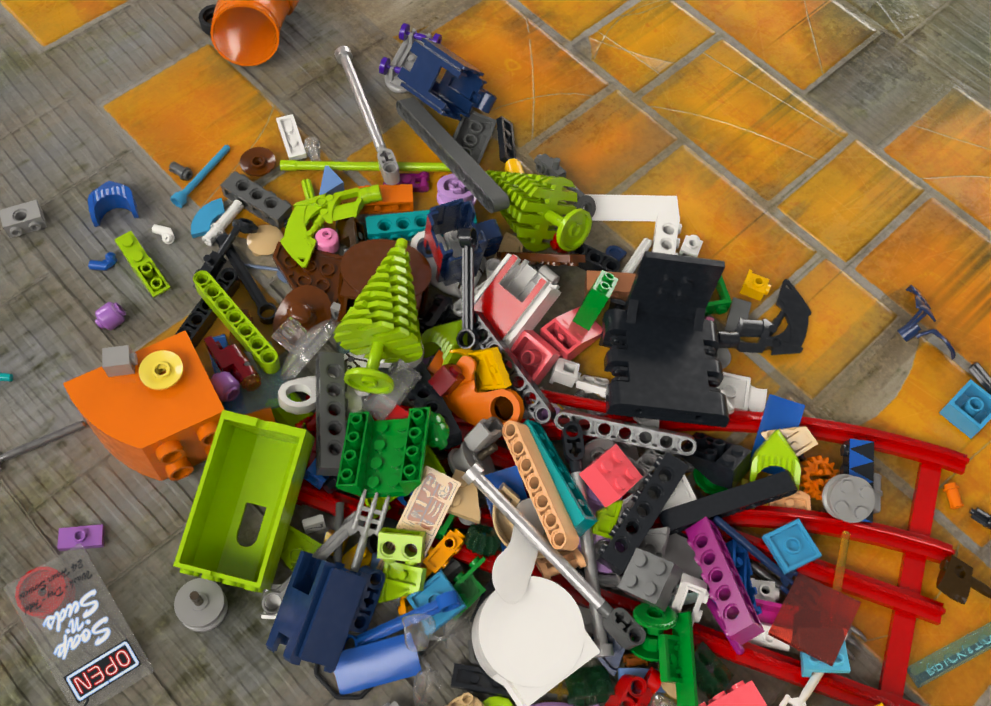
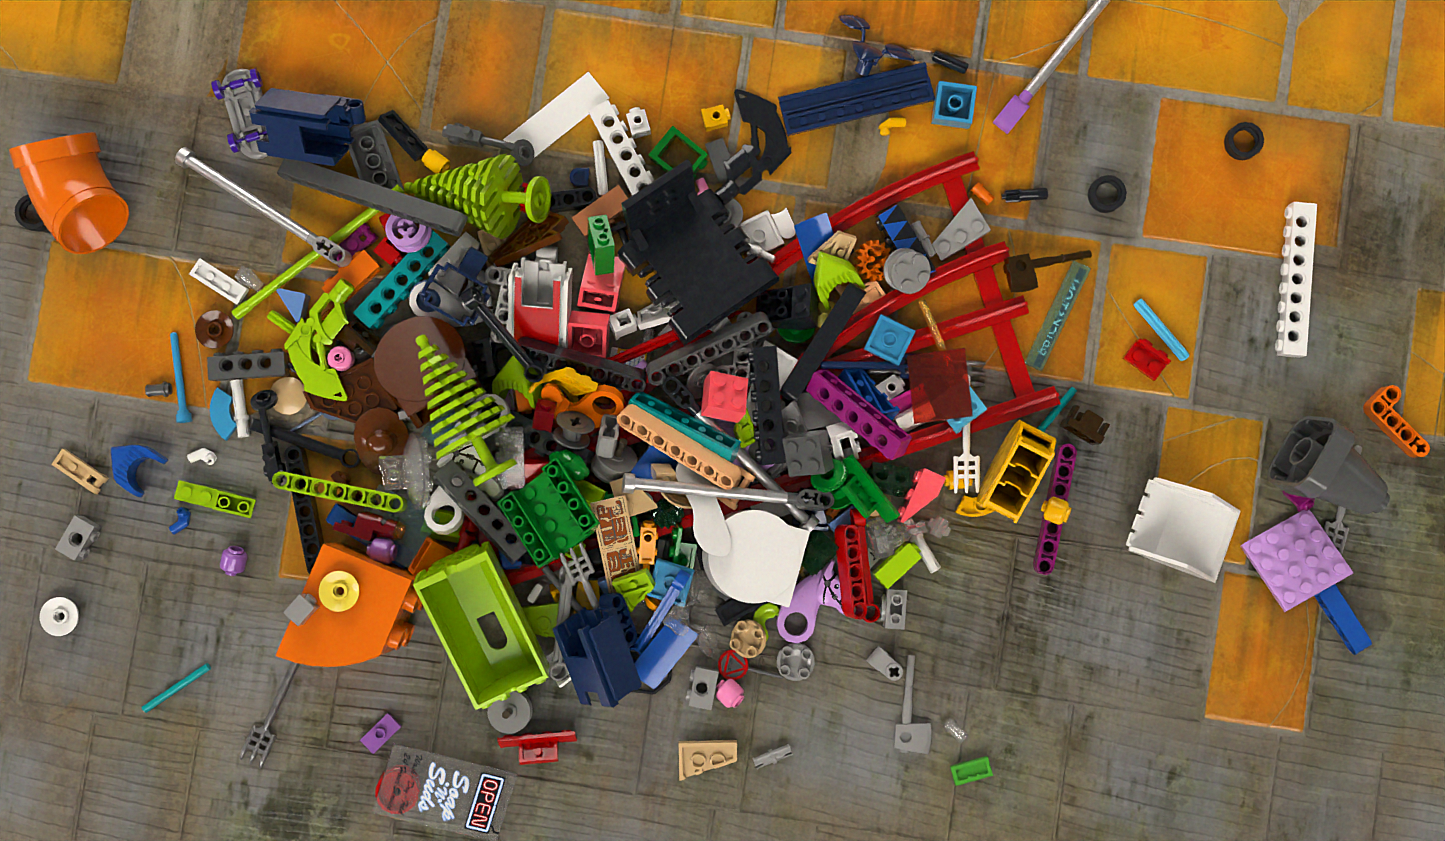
camera: 30 degrees left, 25 degrees up
lime brick [377,527,426,565] -> none
none -> tan plate [51,449,109,494]
none -> red brick [373,237,404,268]
none -> red bracket [497,730,577,765]
none -> dark grey piece [552,411,595,449]
none -> dark blue plate [778,62,935,136]
none -> yellow arm [878,117,906,136]
none -> light grey wing [932,198,991,261]

